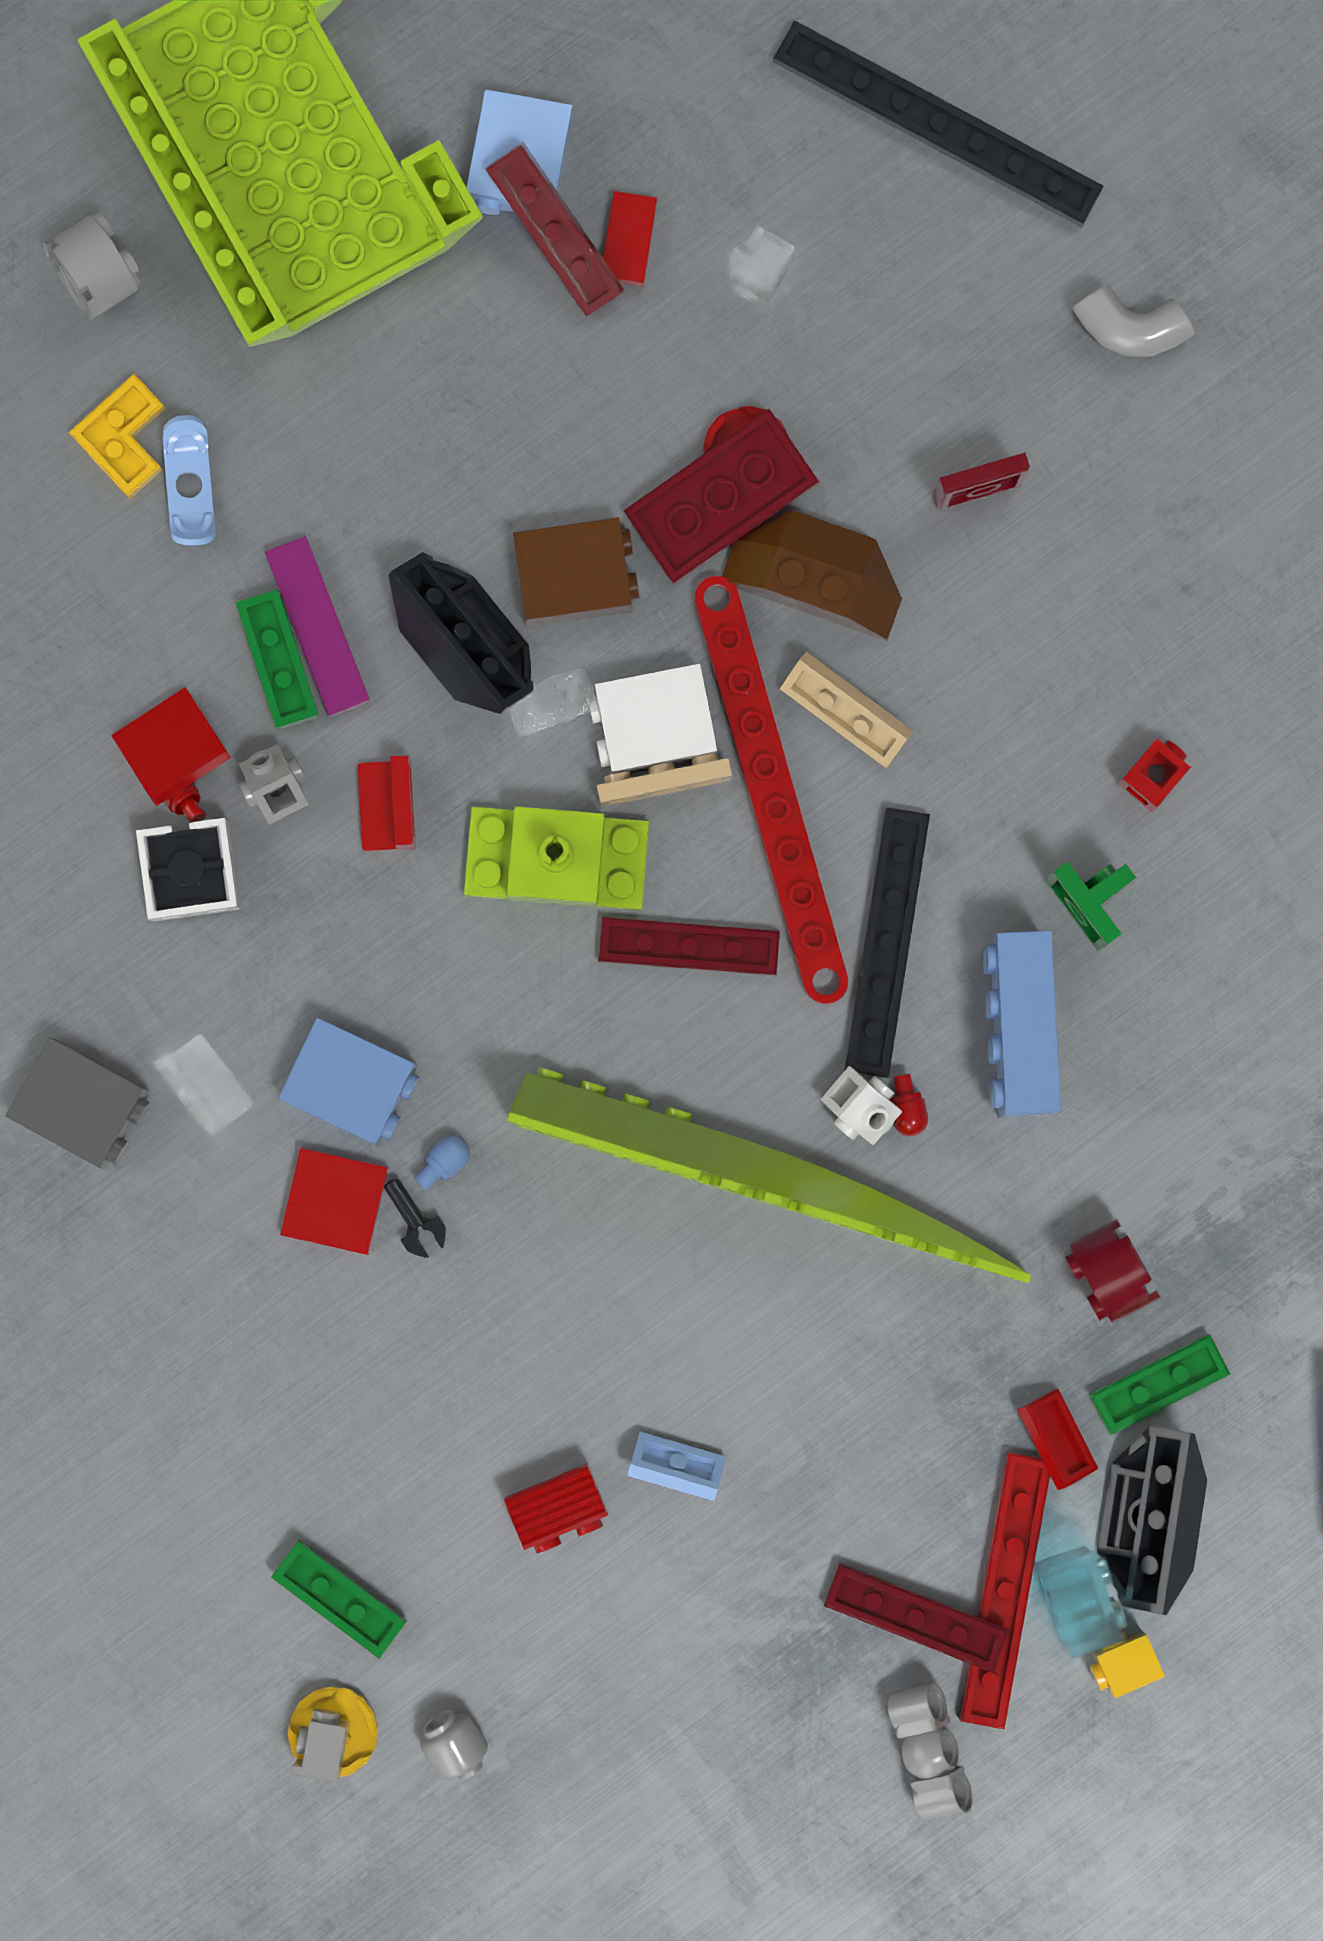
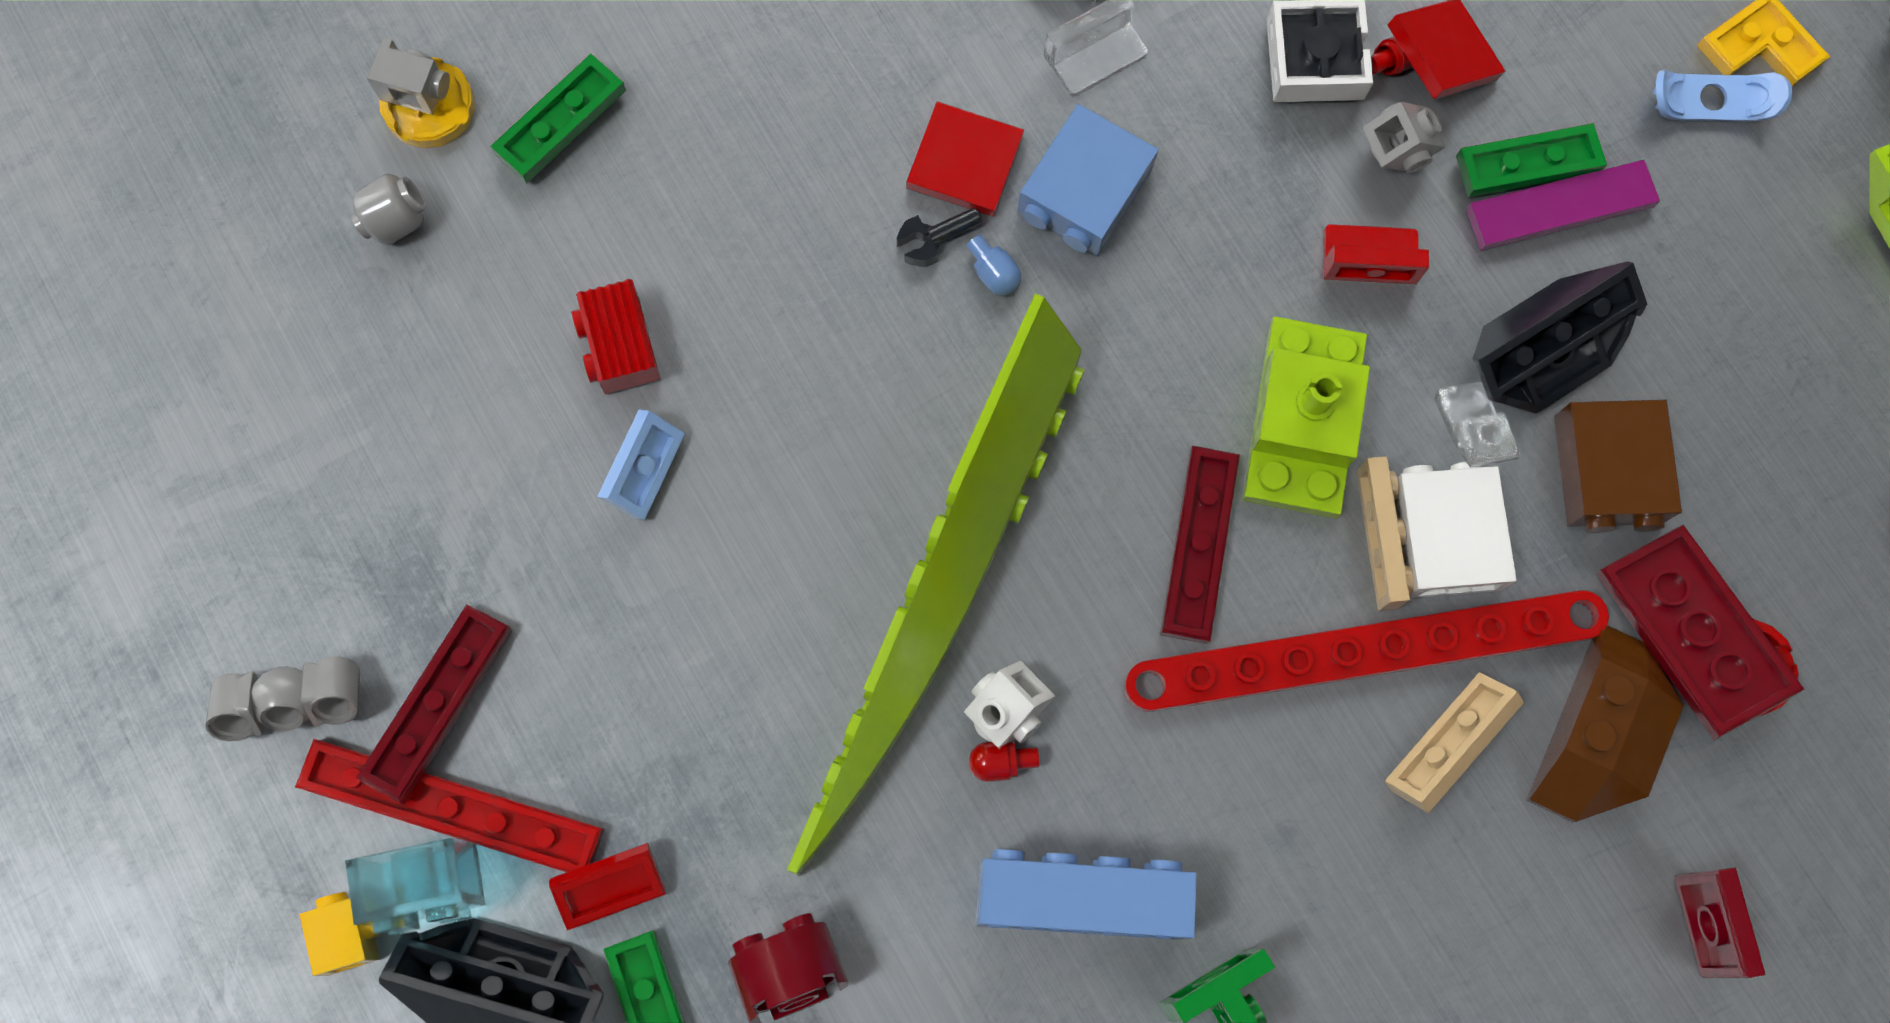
camera: 90 degrees right, 10 degrees down
black tile [844,807,930,1079] -> none

